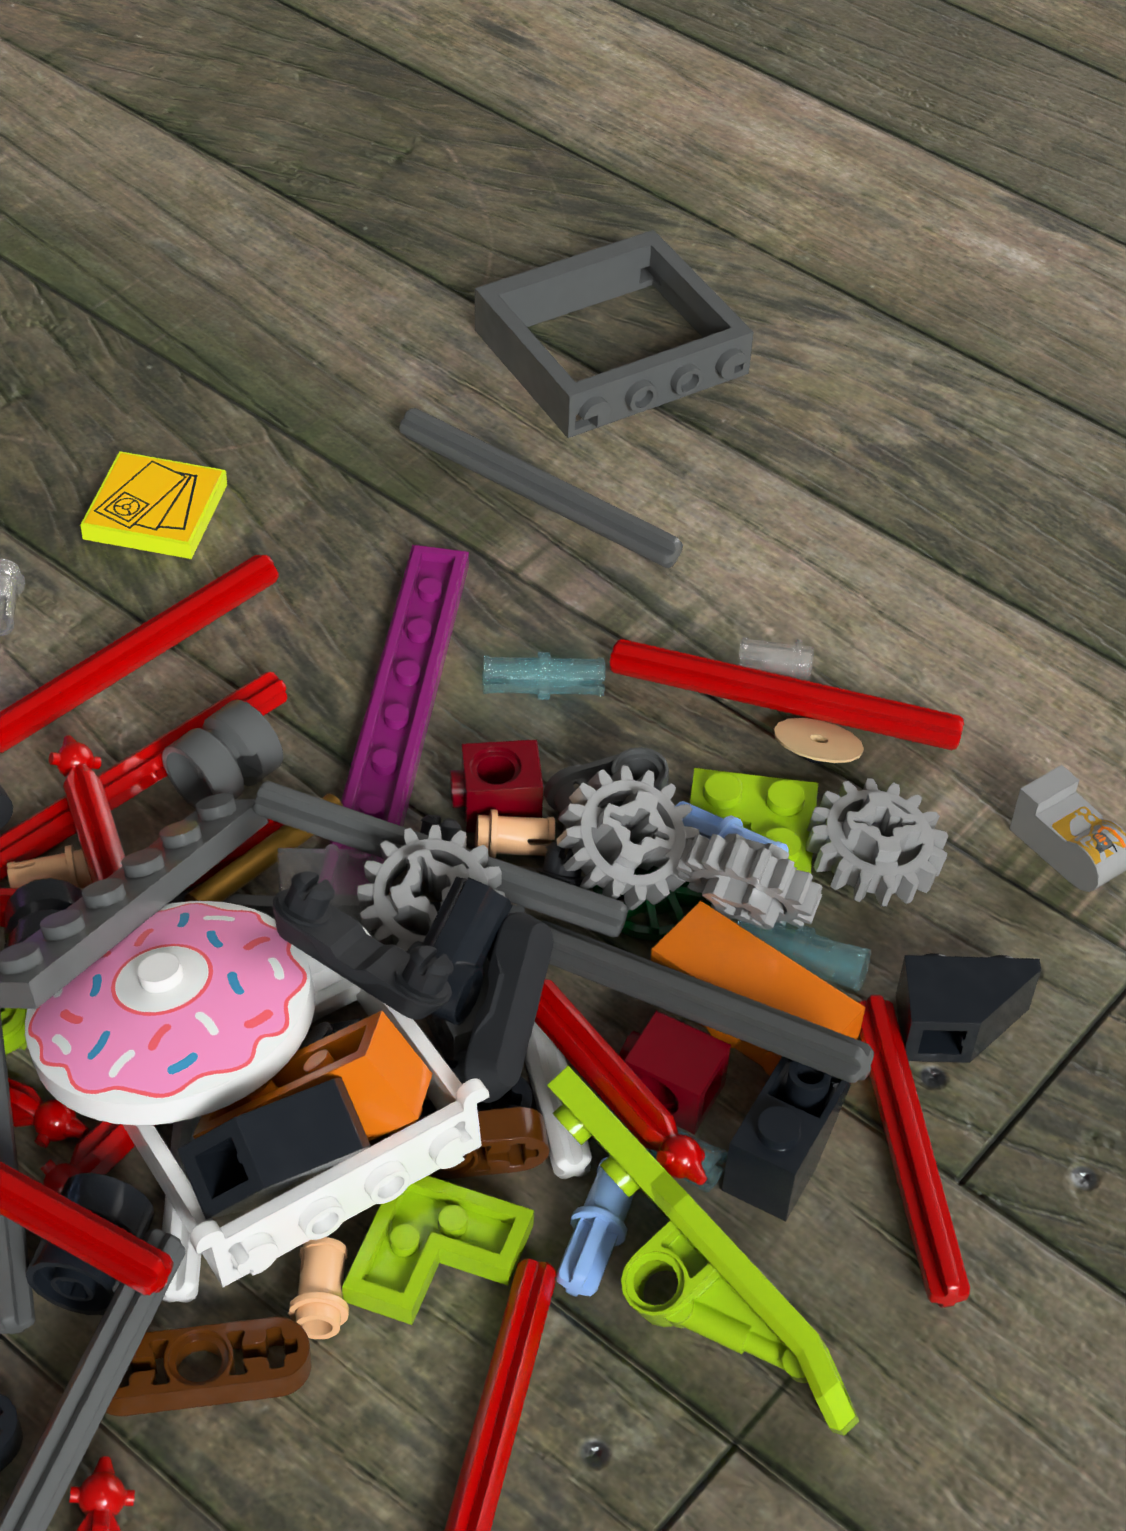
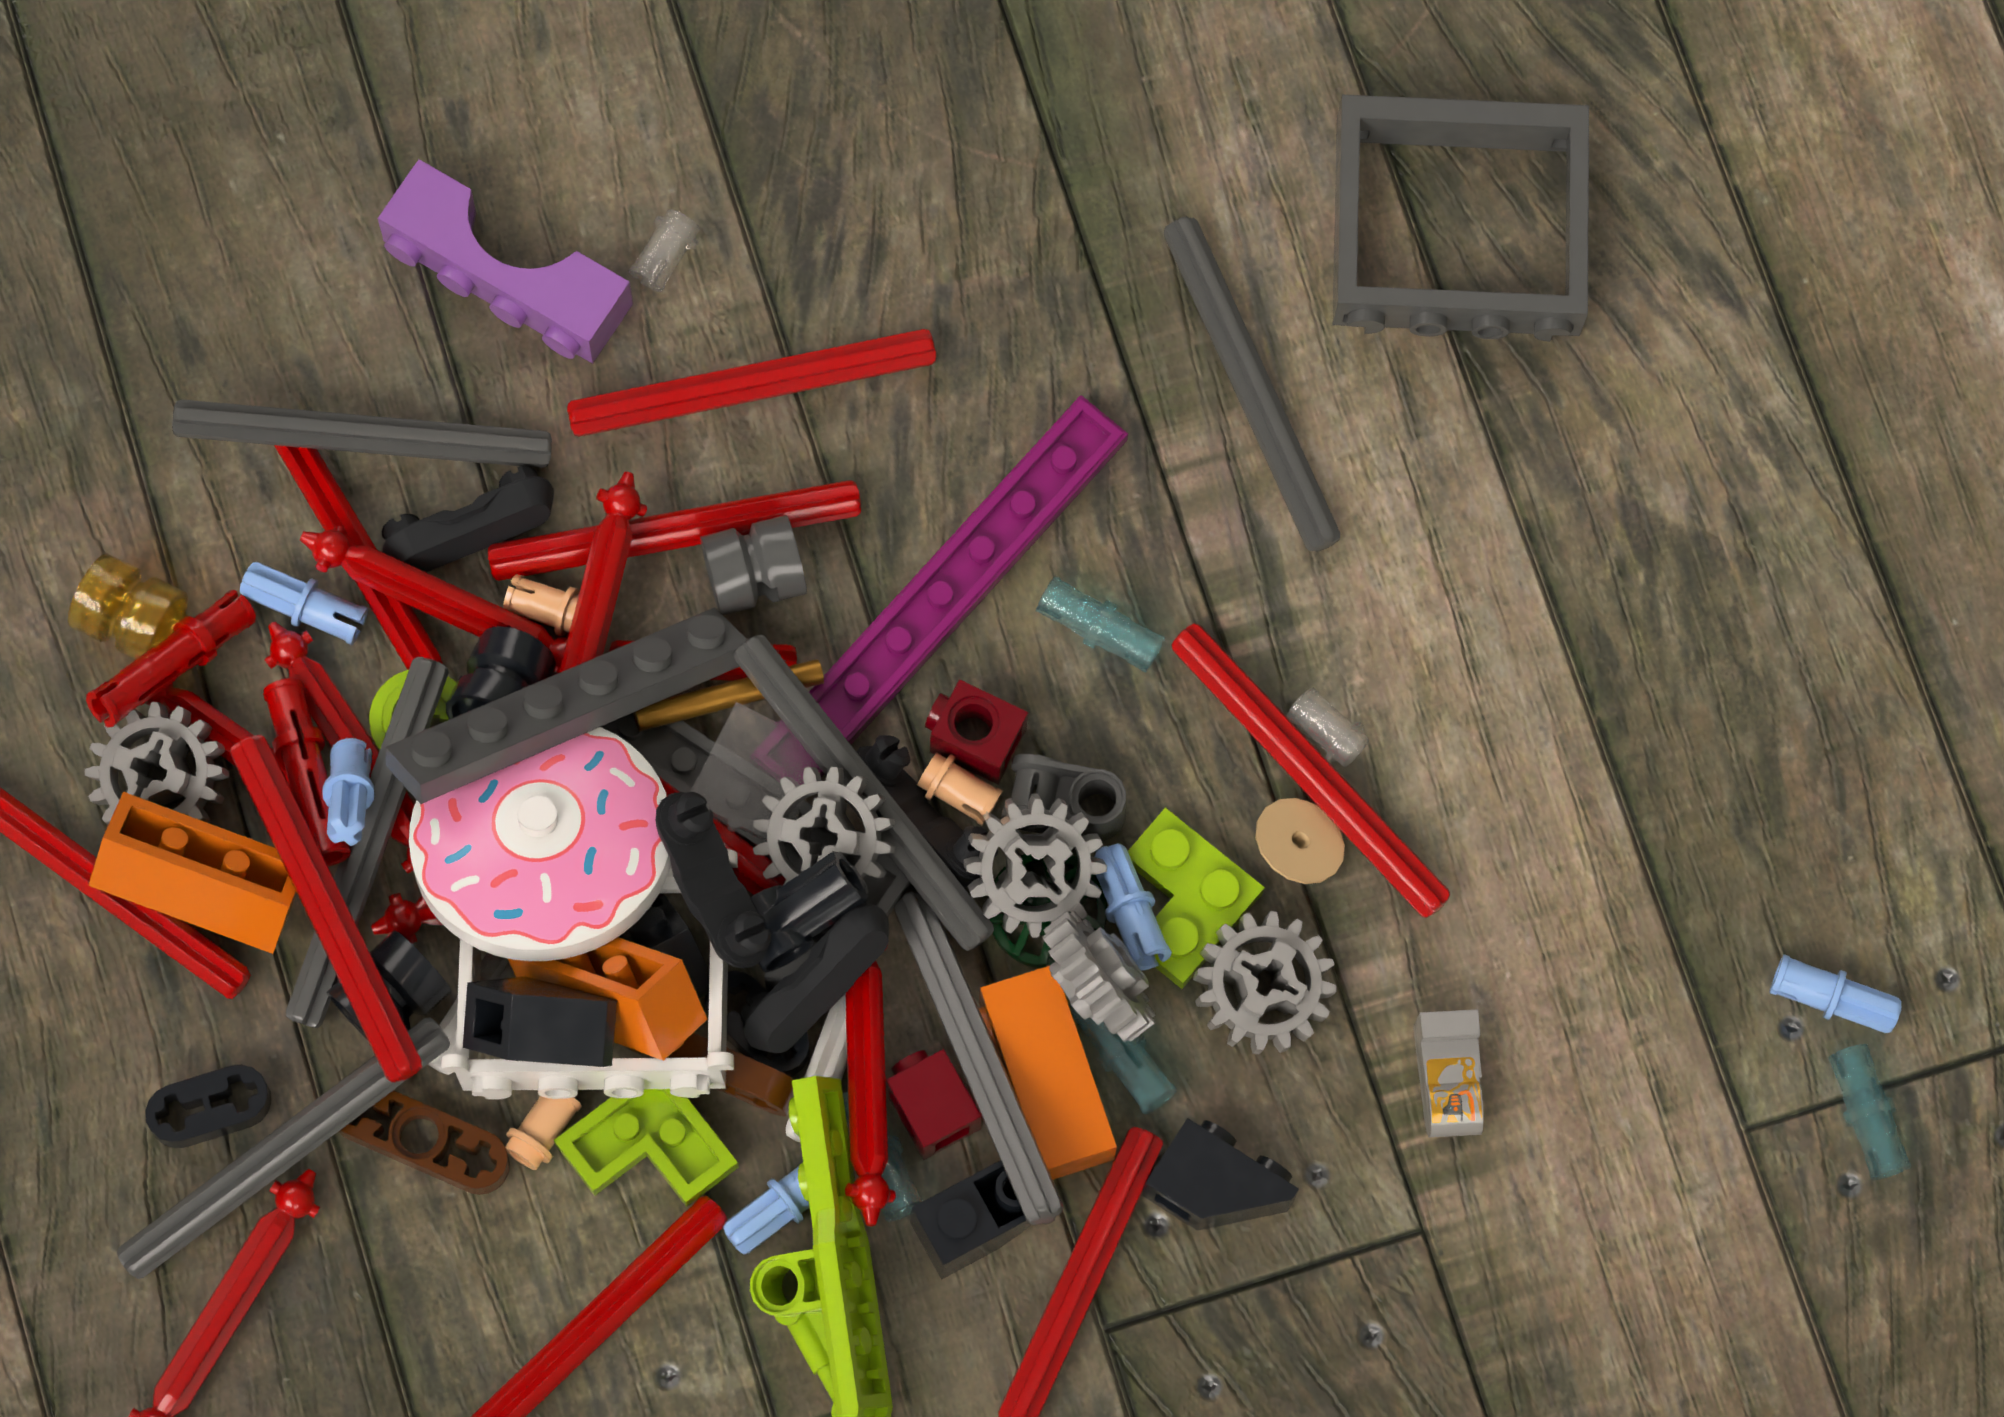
camera: 30 degrees right, 25 degrees up
yellow tile [80,451,227,559] -> none

